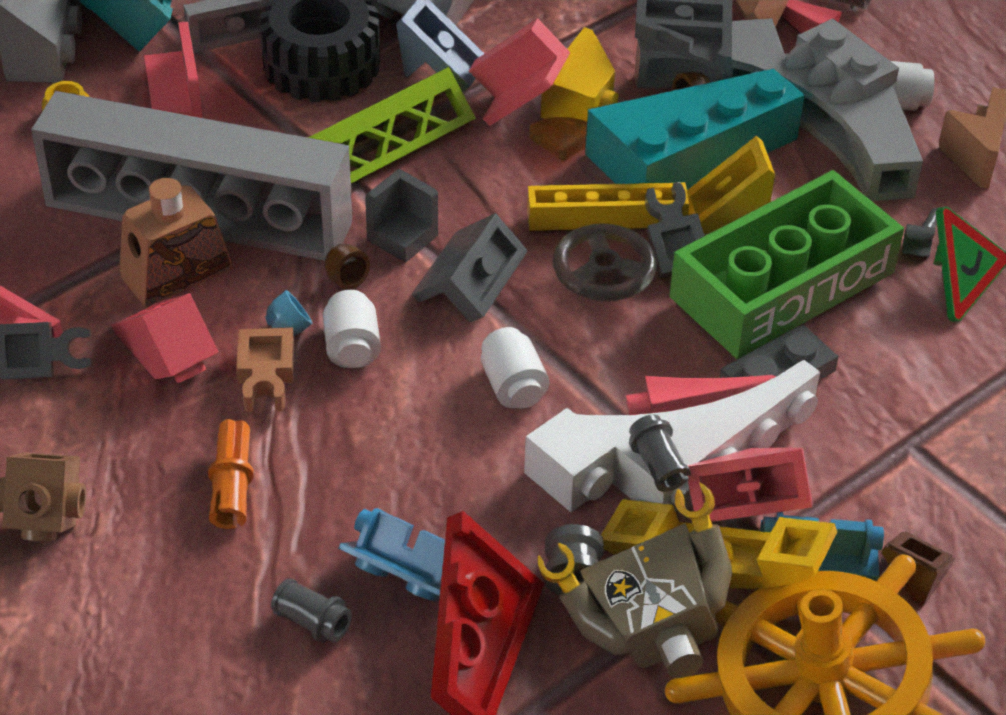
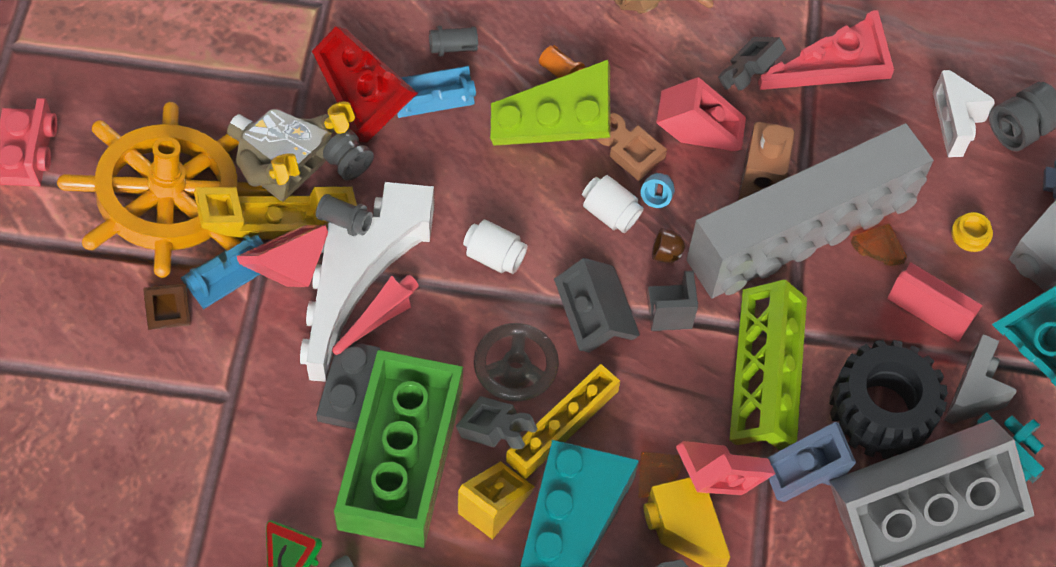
camera: 135 degrees right, 15 degrees up
none -> lime wing [490,60,610,146]

